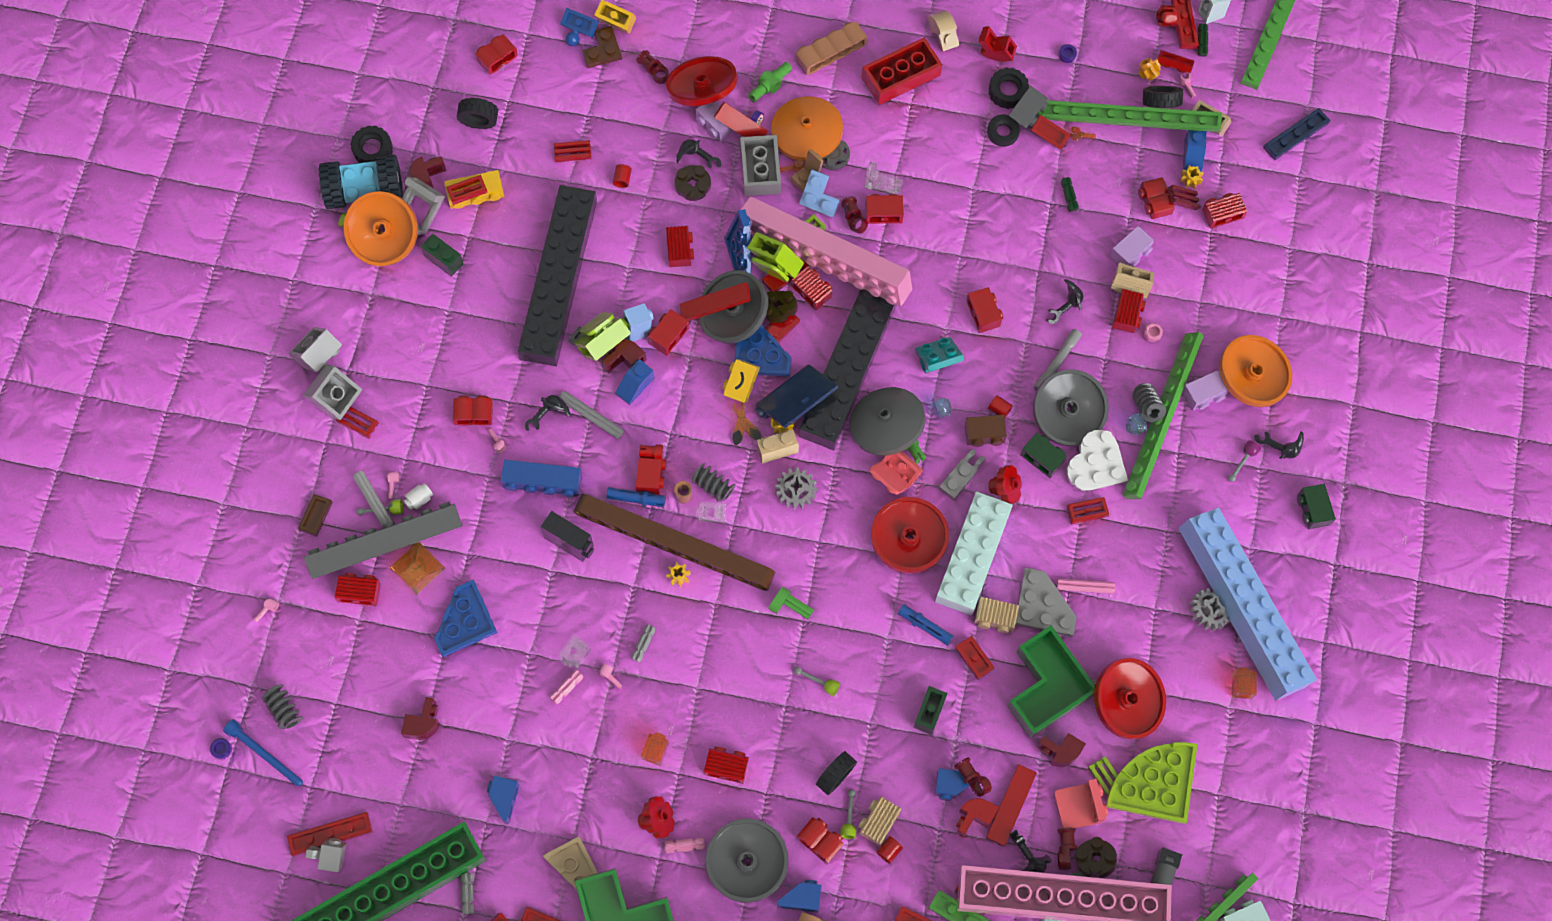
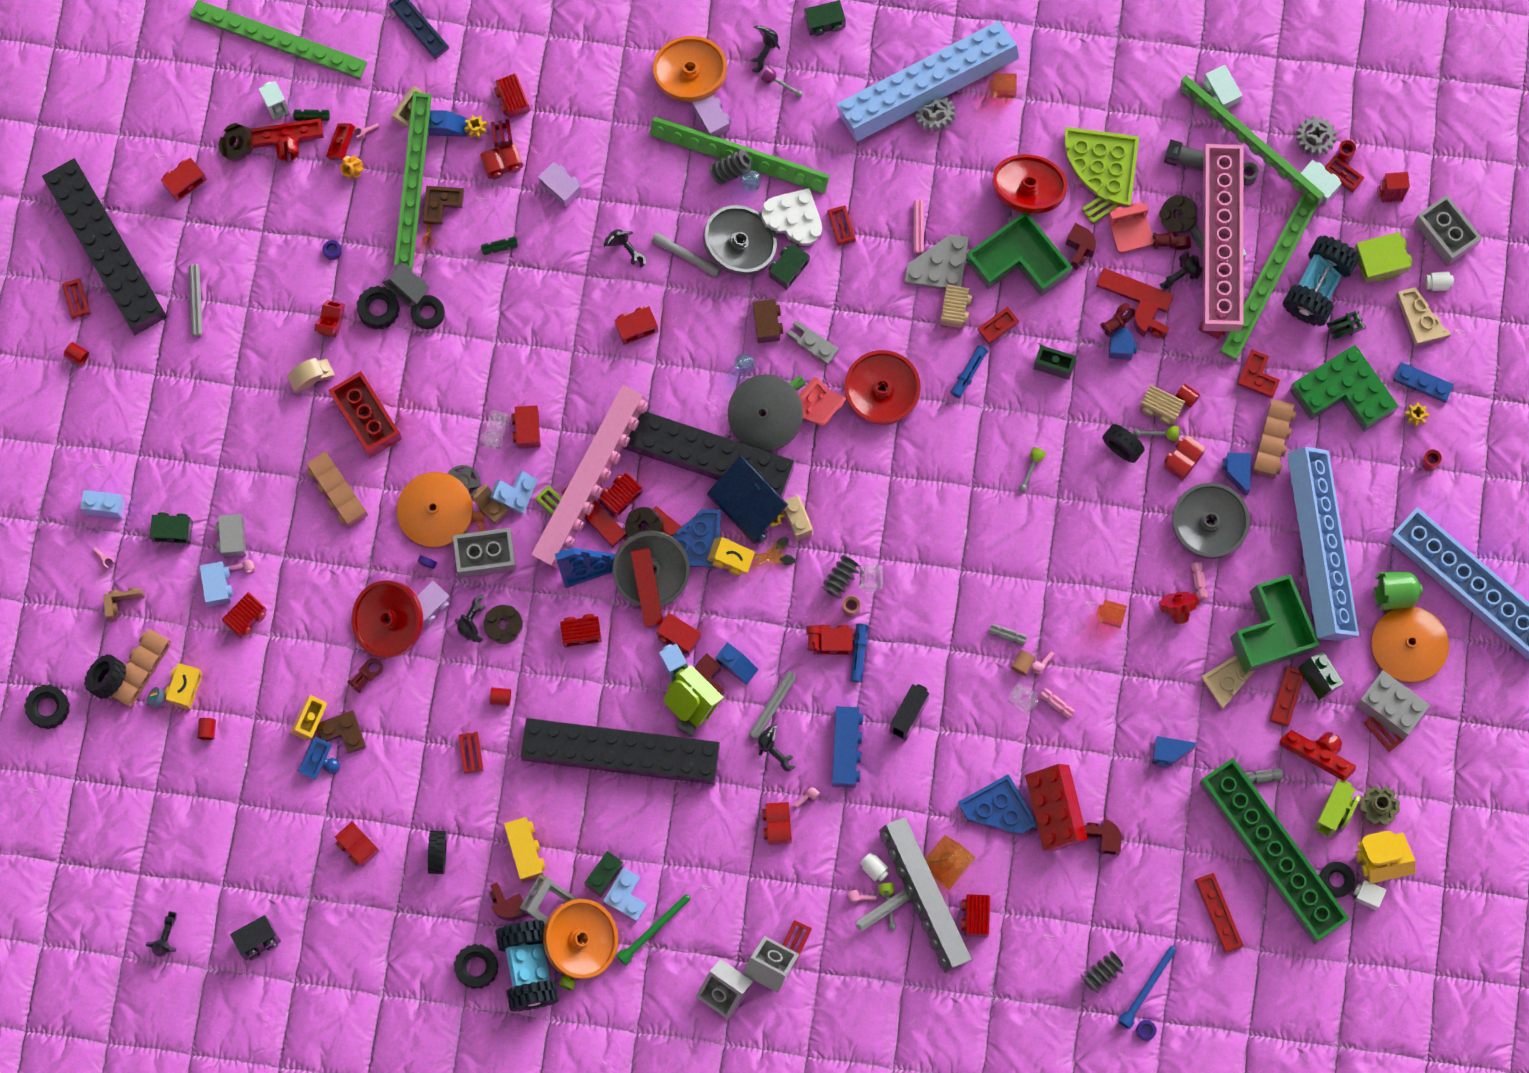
camera: 90 degrees left, 5 degrees up
bright pink hand [254,599,279,622] -> none
reddish brown tile [298,494,333,537] -> none
light grey brick [305,838,347,873] -> none
red tile [446,175,488,205] -> none
reddish brown beam [573,494,776,591] -> none
yellow gear [666,562,691,588] -> none
red brick [704,746,749,784] -> none
tile [714,101,768,137] -> none
lime brick [747,232,804,282] -> none
bright green pin [748,61,792,103] -> none
bright green piece [768,586,814,620] -> none
light grey gear [775,467,817,510] -> none
dark red connector [841,196,868,234] -> none
teal plate [915,337,964,374] -> none
light aqua brick [935,491,1013,616] -> none
red beam [988,395,1013,418] -> none
red plant [988,465,1022,504] -> none
red tile [1031,115,1072,150] -> none
tan brick [1111,262,1154,299] -> none
red brick [1112,289,1146,333] -> none
black tyre [1143,86,1183,108] -> none
bright pink tile [1143,323,1163,343] -> none
none -> reddish brown plate [423,186,464,225]
none -> light blue plate [603,867,647,922]
none -> green piece [616,894,690,966]
none -> nougat beam [1011,650,1035,676]
none -> red brick [1025,764,1088,851]

